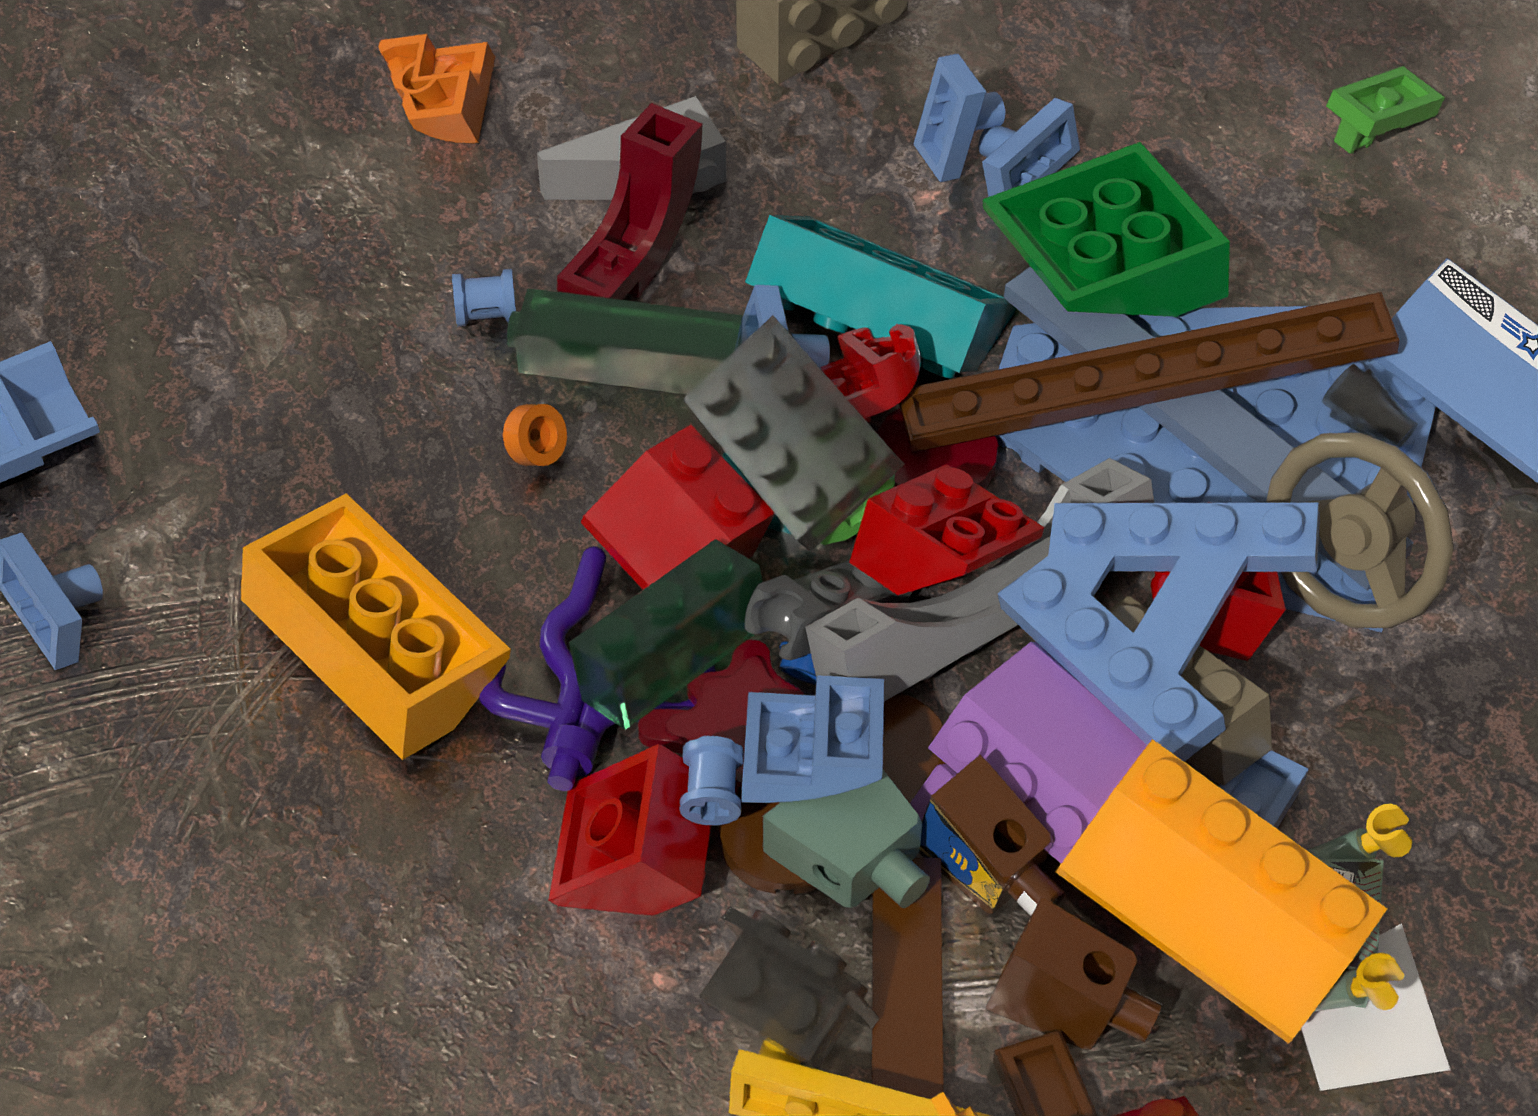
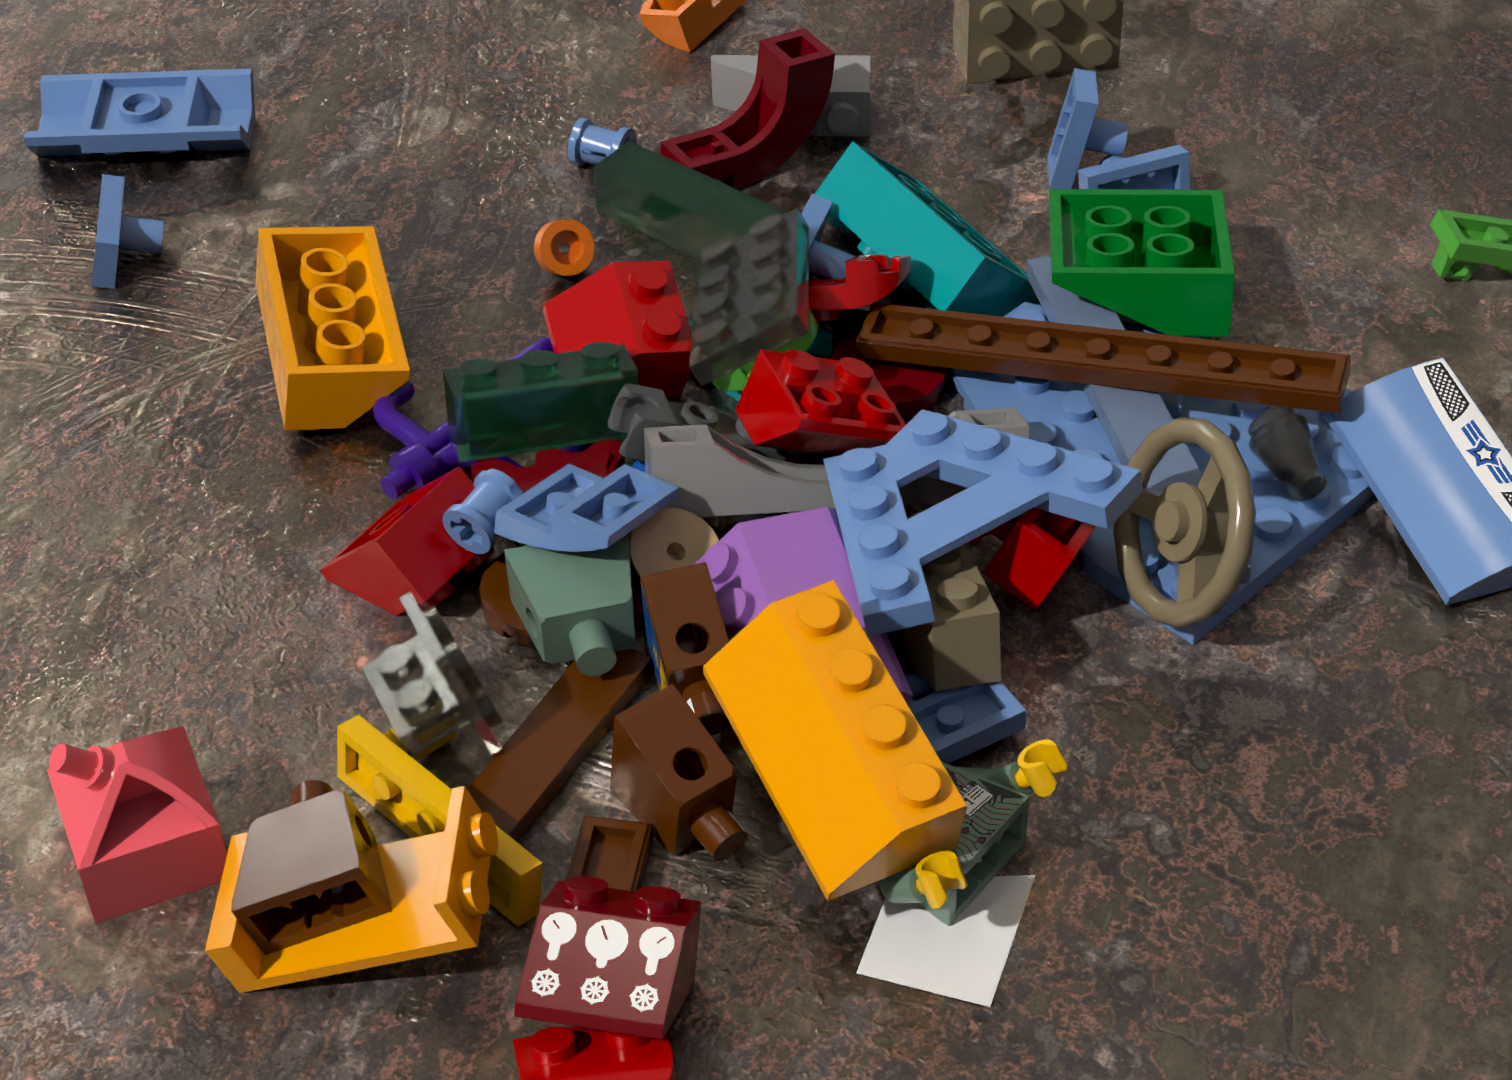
camera: 30 degrees right, 10 degrees down
none -> tan piece [629,508,719,578]

